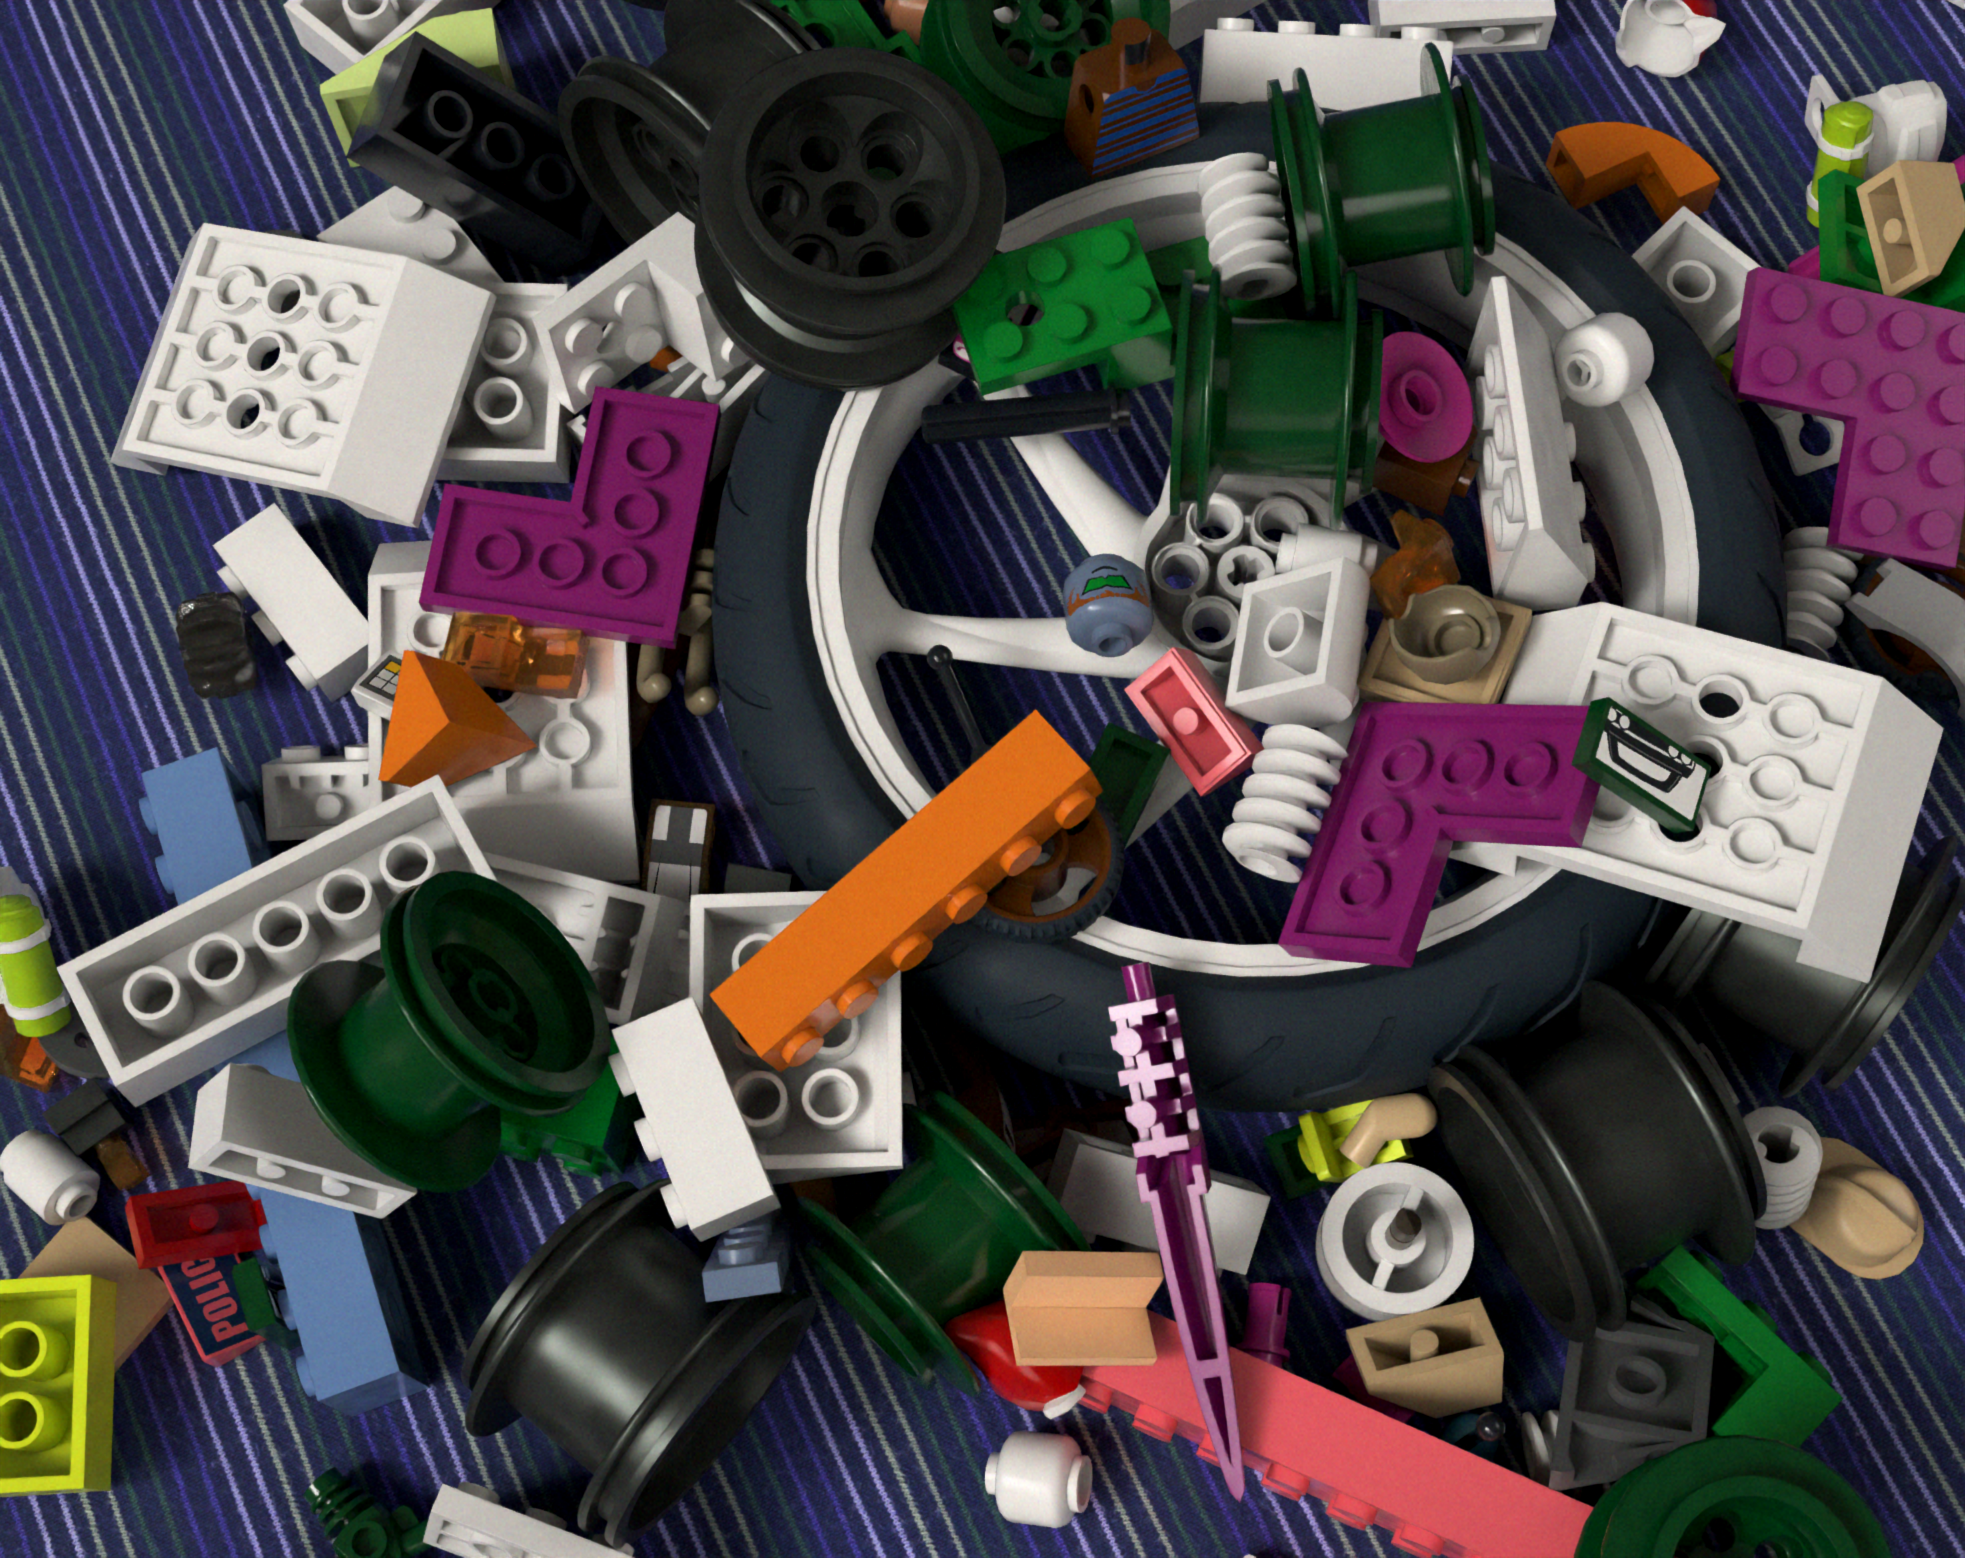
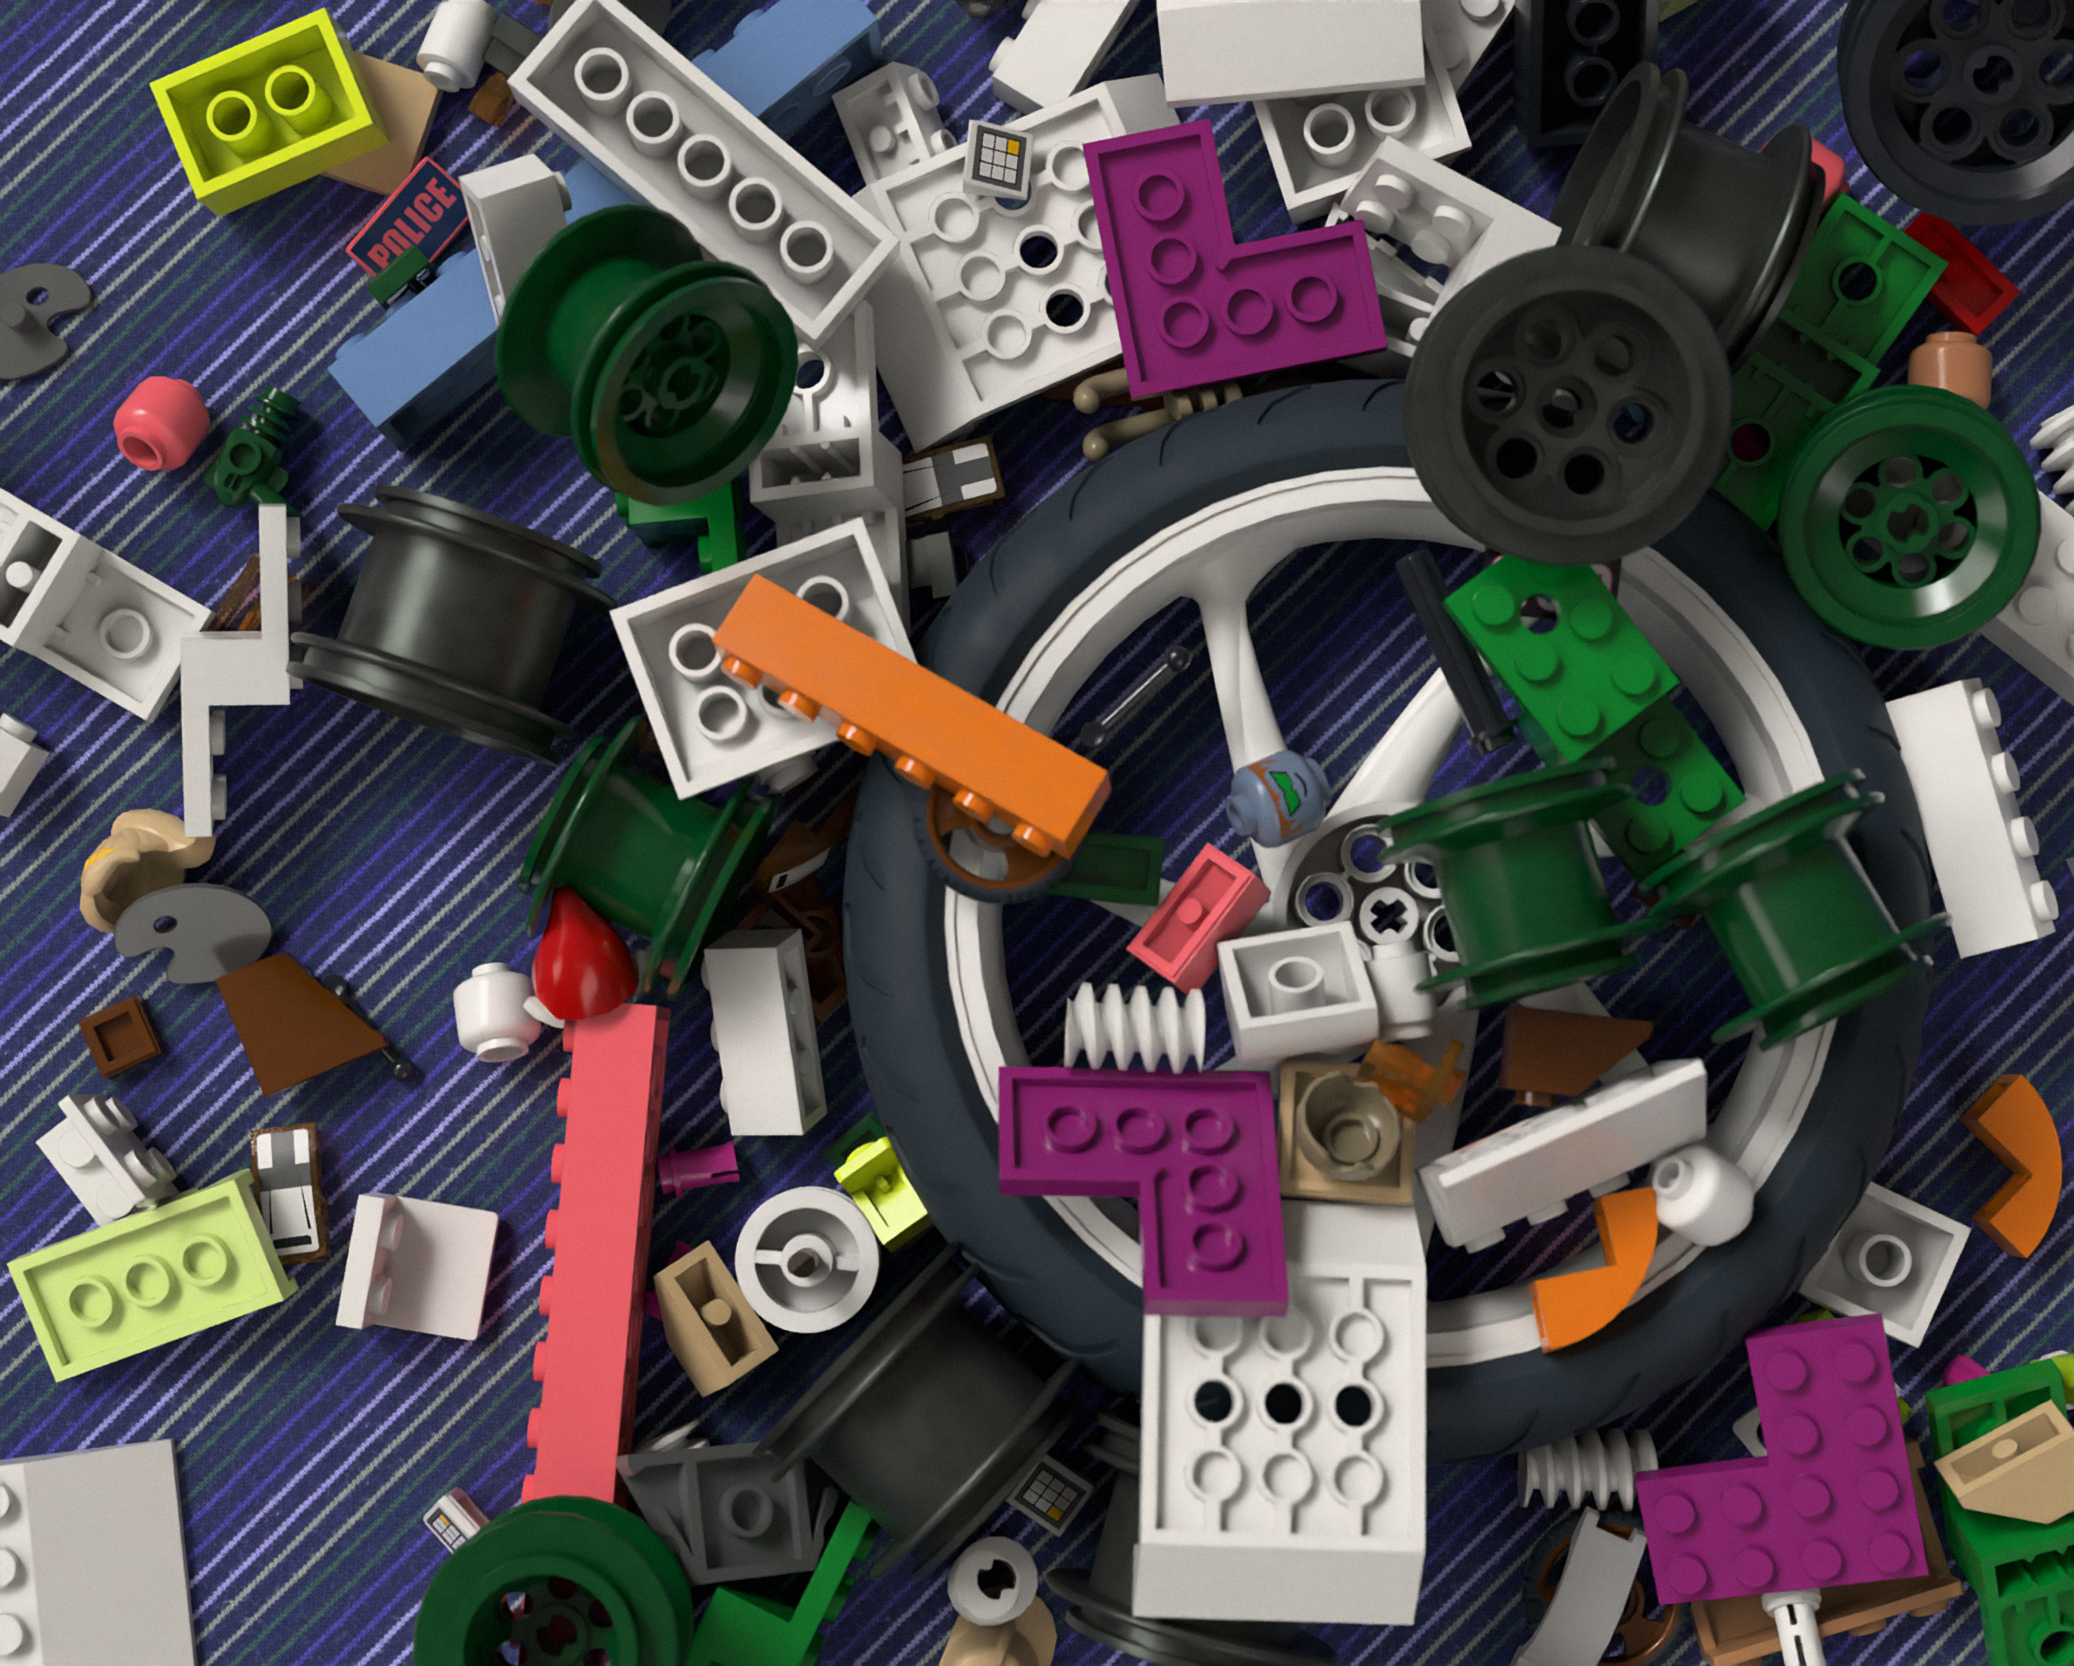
camera: 65 degrees right, 15 degrees up
red plate [125,1180,267,1270] -> none
orange slope [378,650,538,788] -> none
clear orange slope [442,612,590,699] -> none
white brick [608,996,781,1242] -> none
sand blue plate [702,1208,799,1302] -> none
light nougat panel [1003,1251,1164,1366] -> none
reddish brown torso [1063,17,1199,179] -> none
magenta piece [1108,961,1246,1503] -> none
white piece [1197,152,1297,301] -> none
tan arm [1339,1093,1438,1169] -> none
dark pink dish [1378,331,1473,463] -> none
hinge [1440,1412,1505,1461] -> none
tile [1571,697,1711,833] -> none
none -> orange brick [1528,1186,1658,1354]

